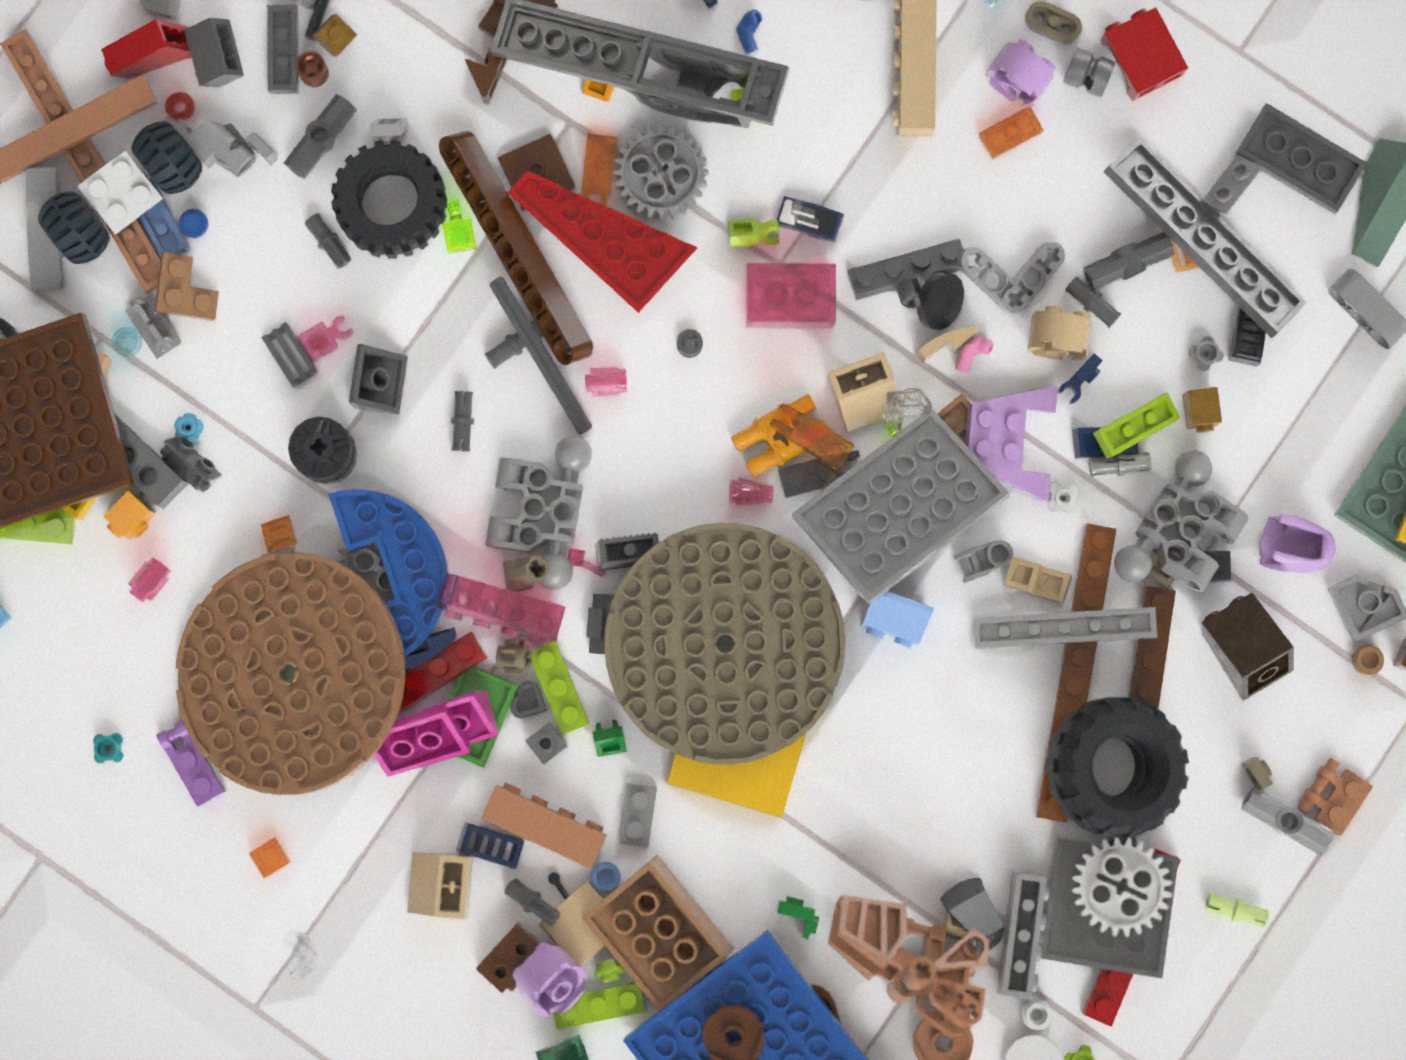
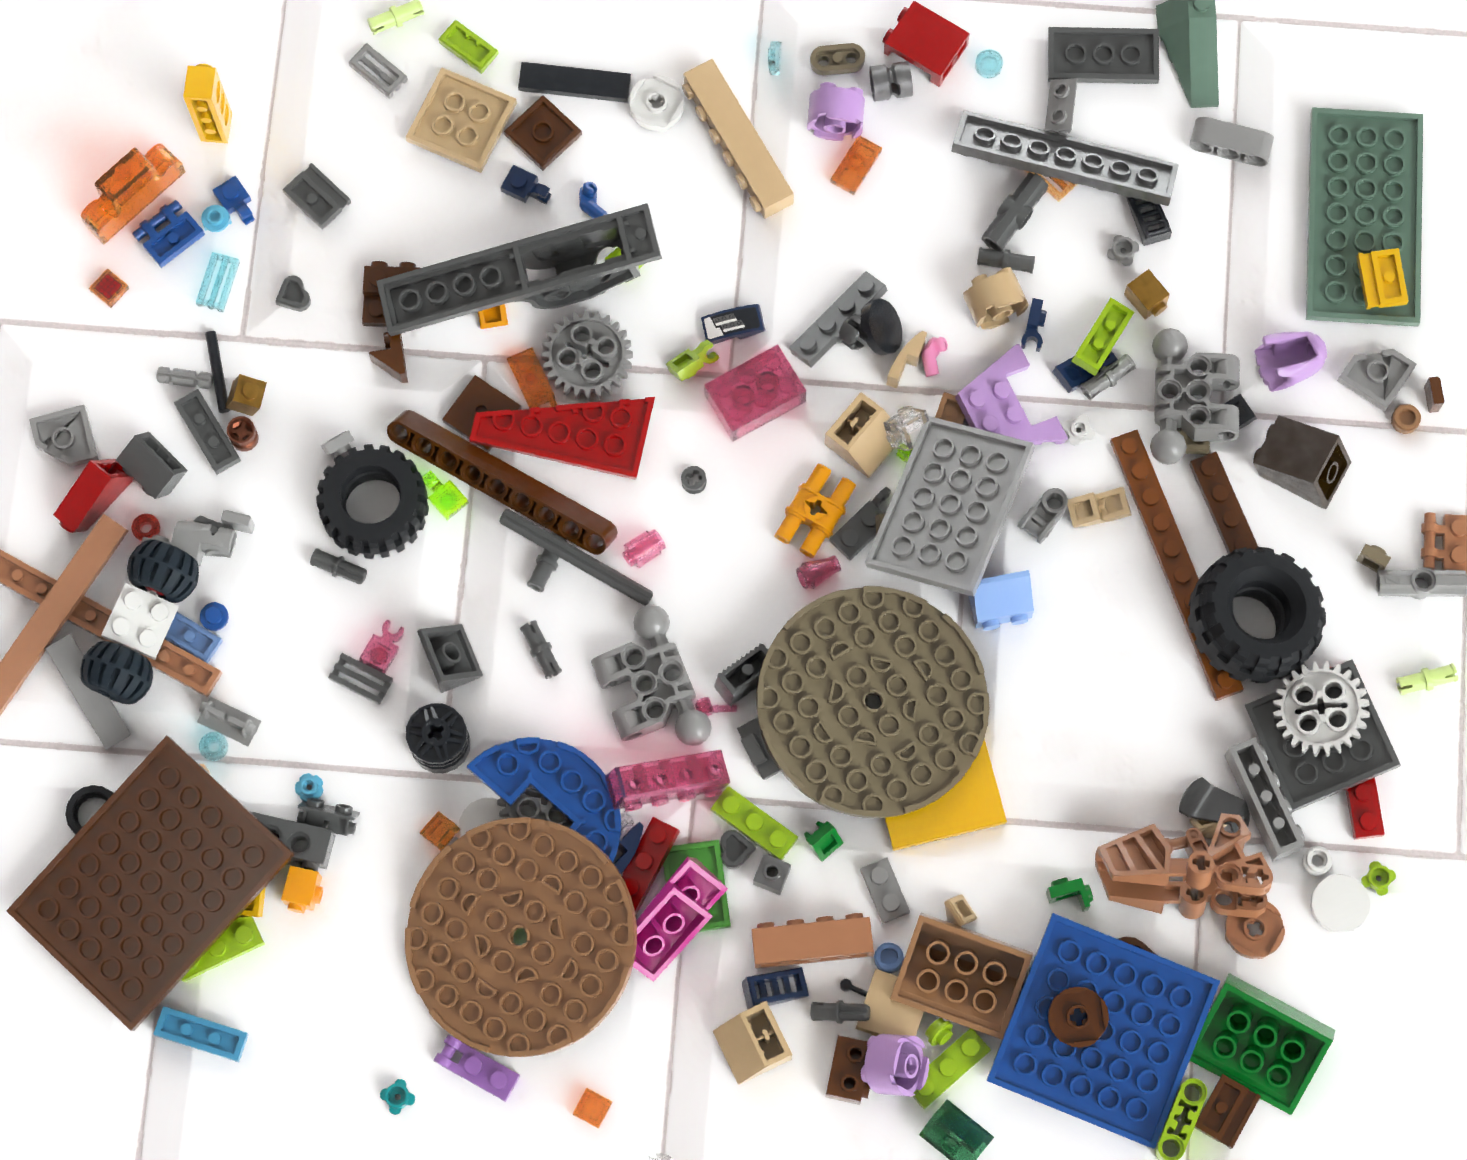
camera: 25 degrees left, 10 degrees down
clear pink brick [128,557,172,602] -> none
medium nougat plate [154,252,219,321] -> none
dark grey piece [283,94,357,180] -> none
dark tan gear [496,639,532,675] -> none
dark tan piece [502,555,550,592] -> none
clear orange hinge [769,403,855,472] -> none
light grey beam [957,242,1065,313] -> none
light grey plate [973,607,1157,649] -> none
none -> tan slope [944,894,978,927]
none -> clear light blue tile [975,49,1003,79]

